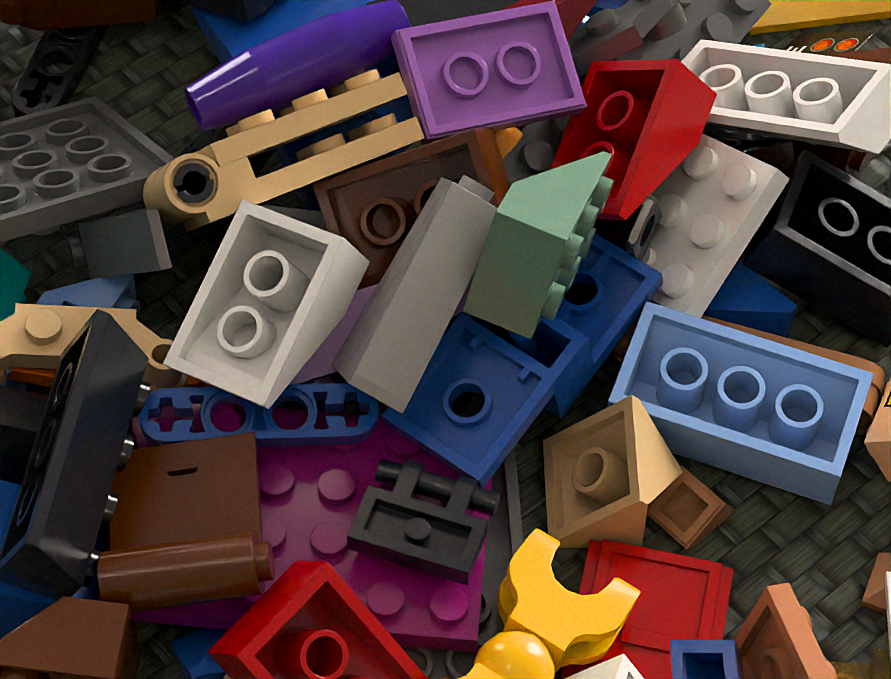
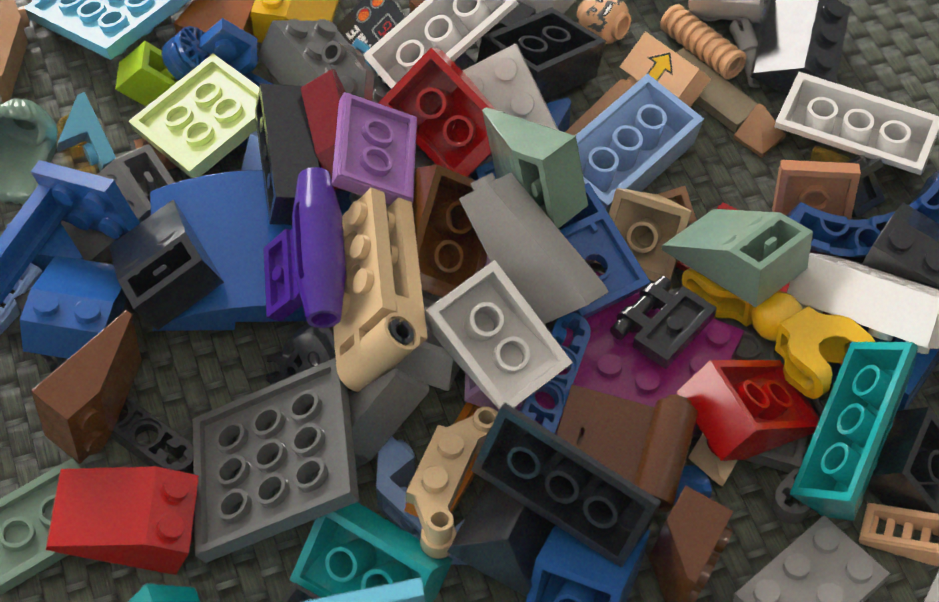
camera: 65 degrees left, 0 degrees up
none -> sand green slope [661,209,813,307]

